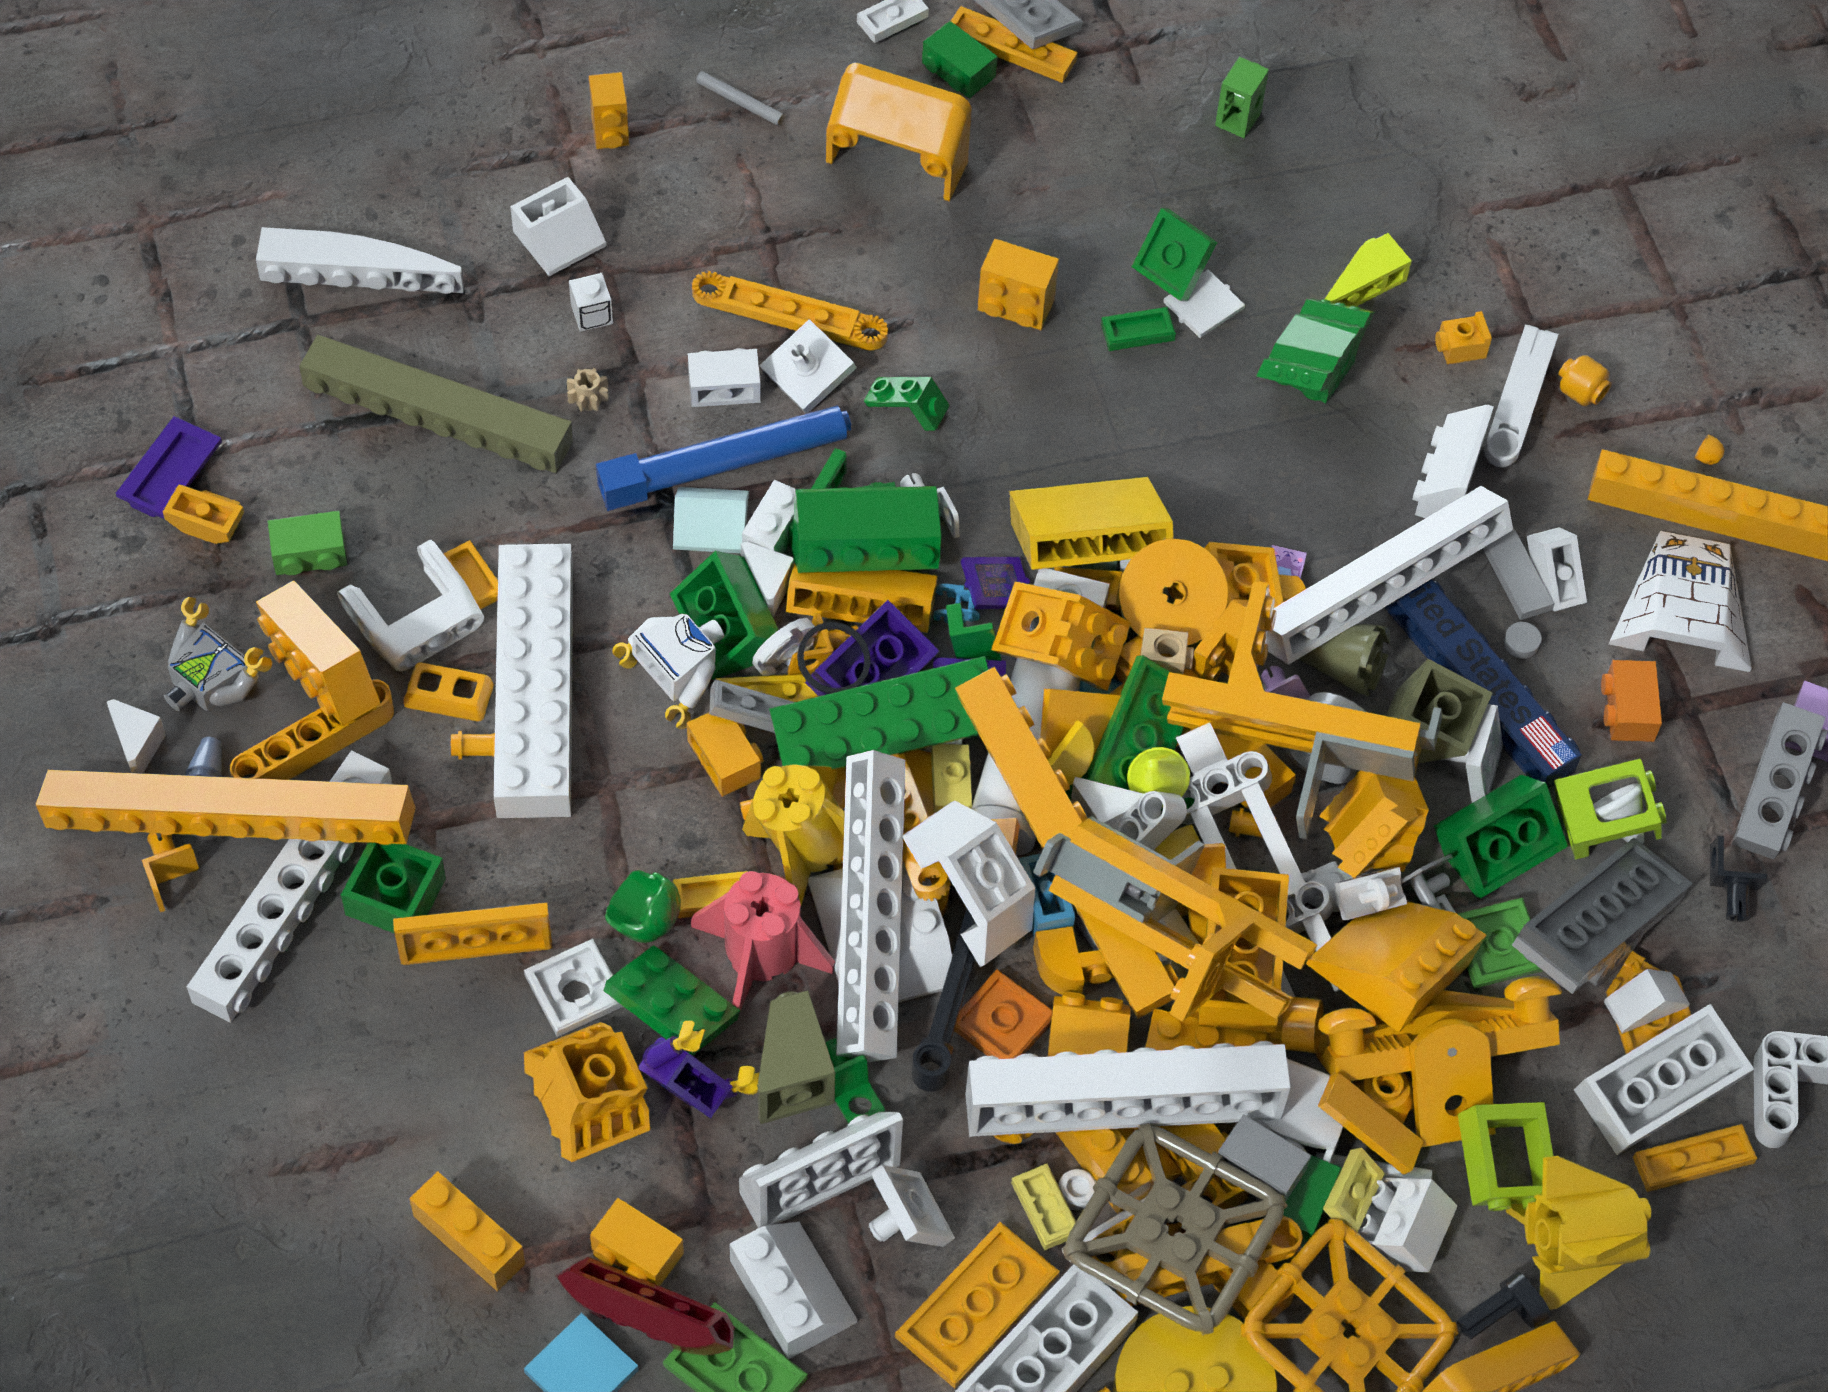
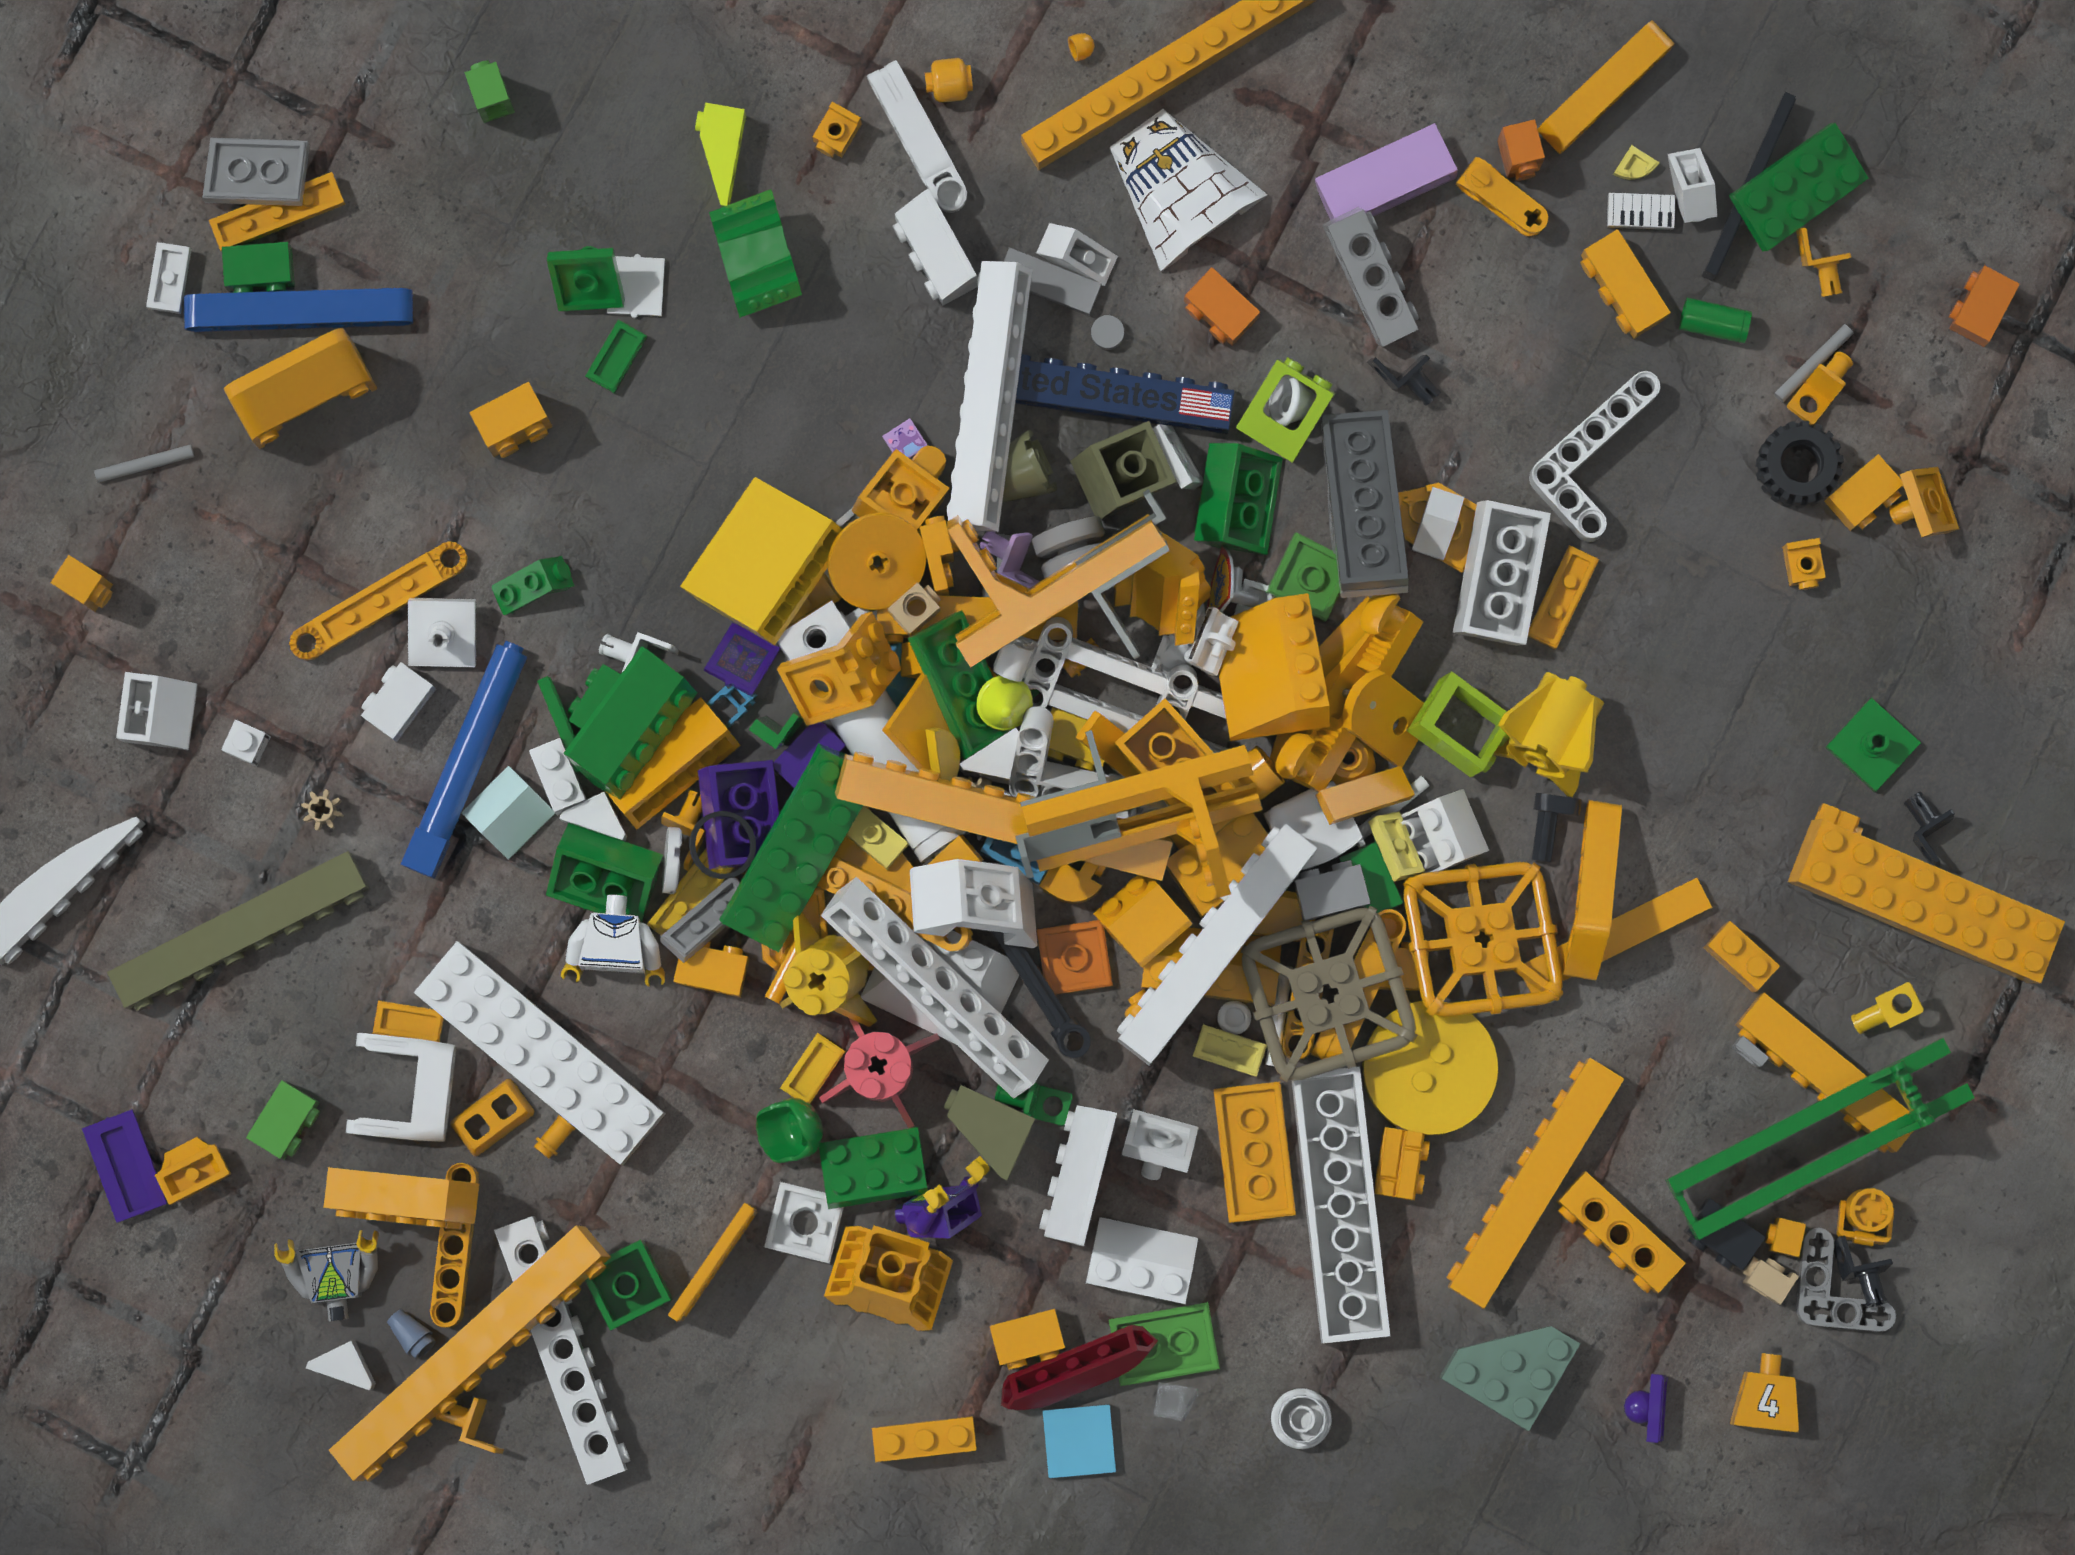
camera: 45 degrees left, 25 degrees up
none -> blue beam [184,288,413,332]

